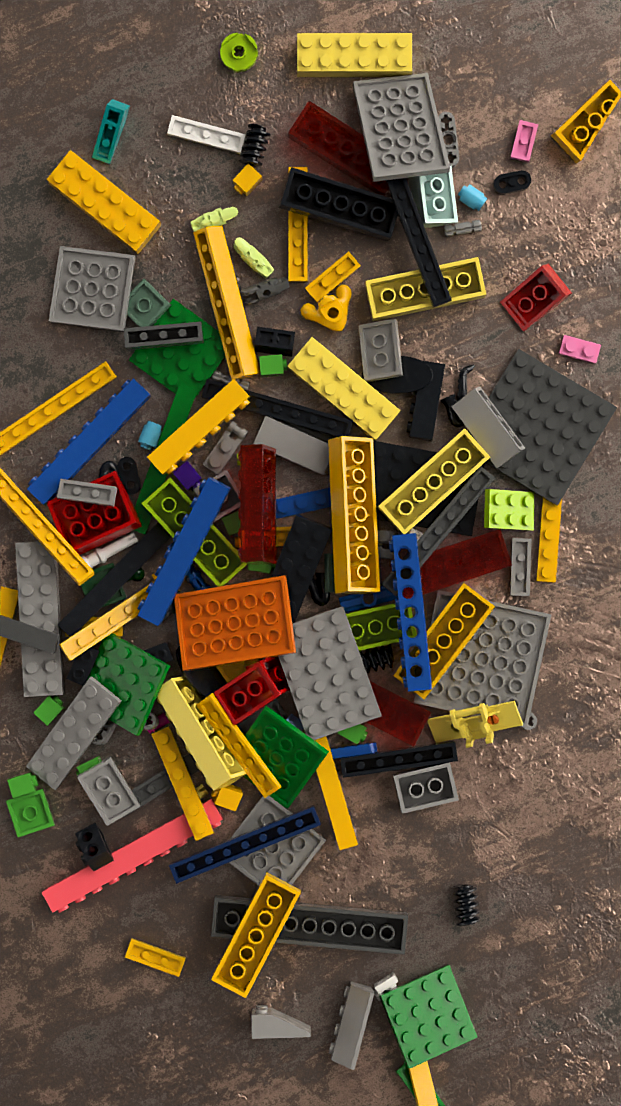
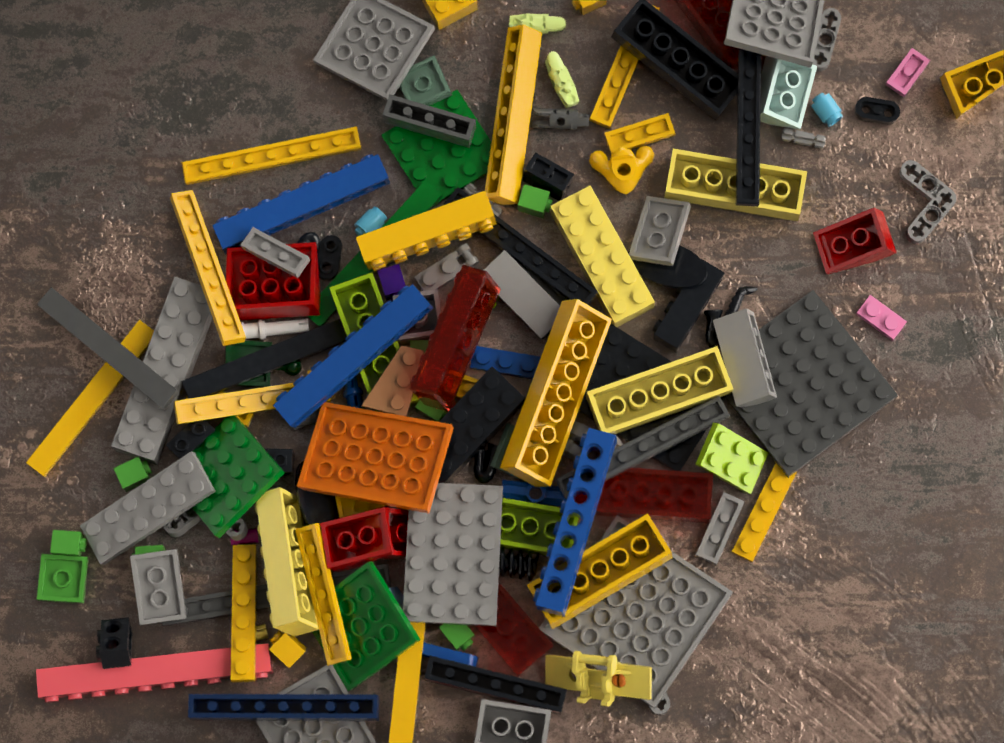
camera: 25 degrees right, 10 degrees down
none -> medium nougat wing [362,345,424,416]
none -> light grey beam [900,160,956,244]

